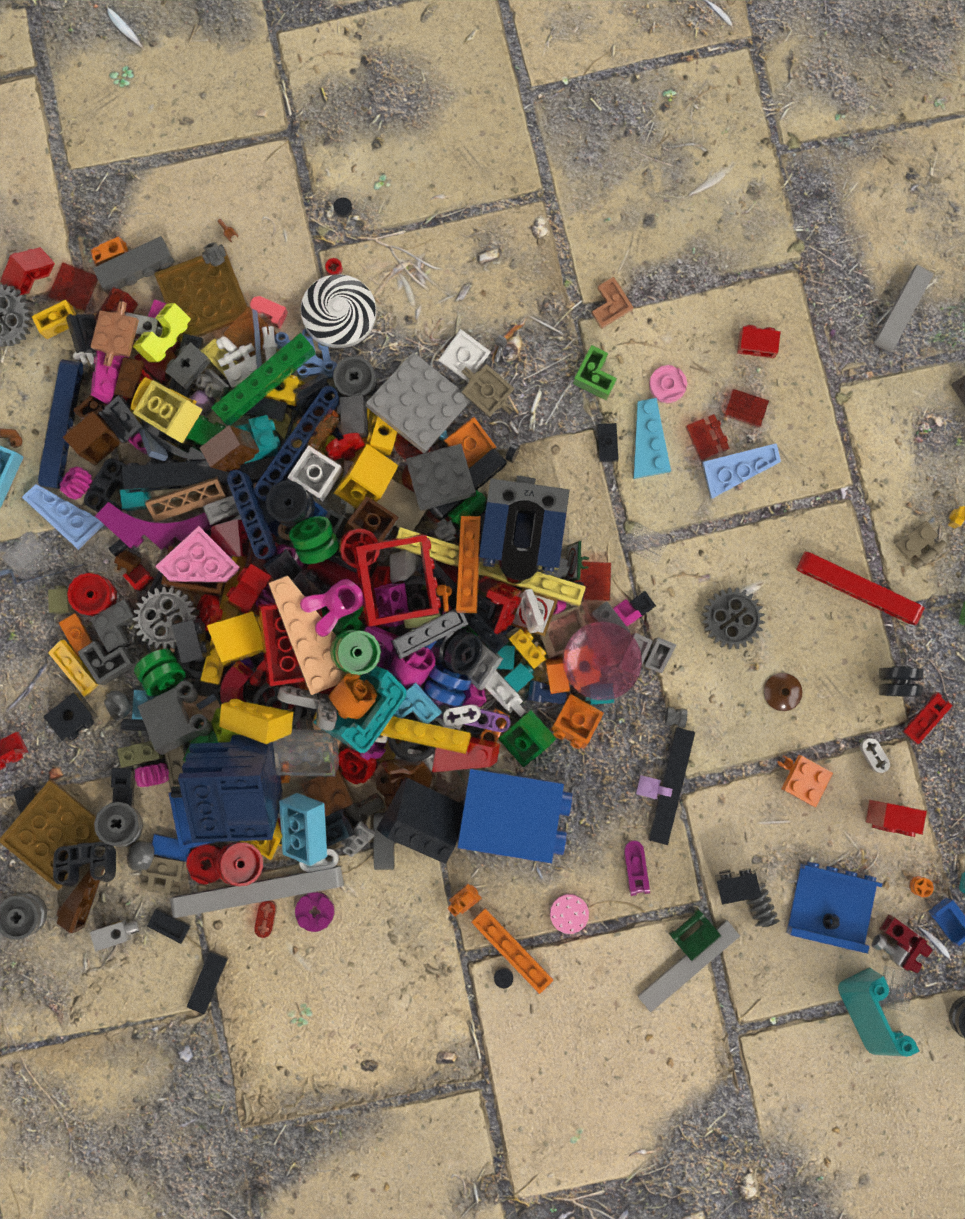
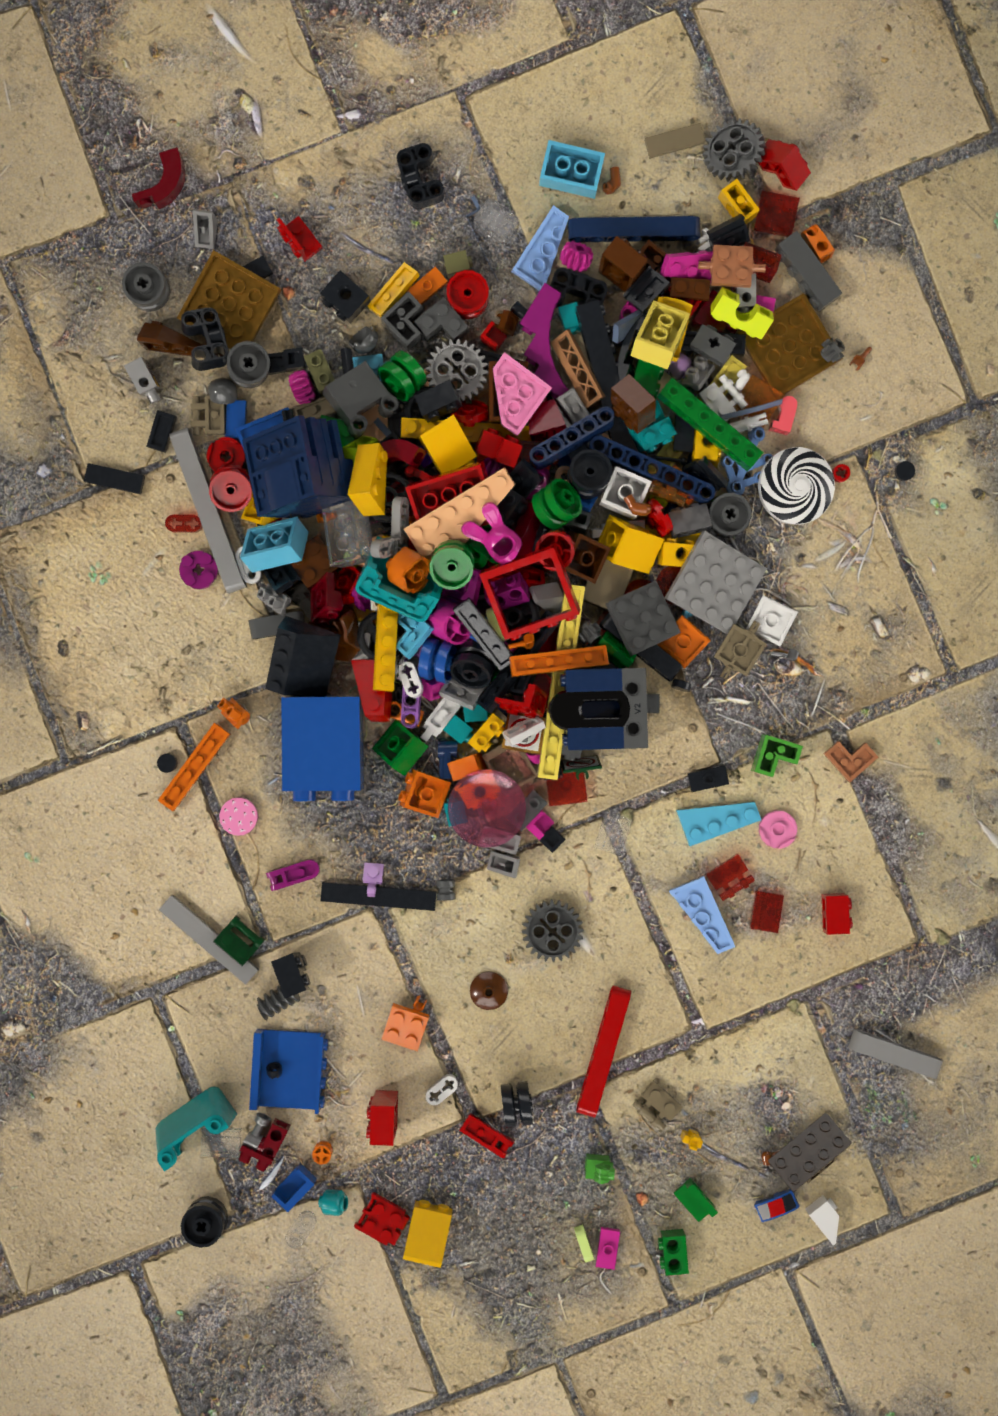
camera: 75 degrees right, 5 degrees up
none -> dark red plate [311,572,343,627]
none -> dark orange arm [624,494,652,516]

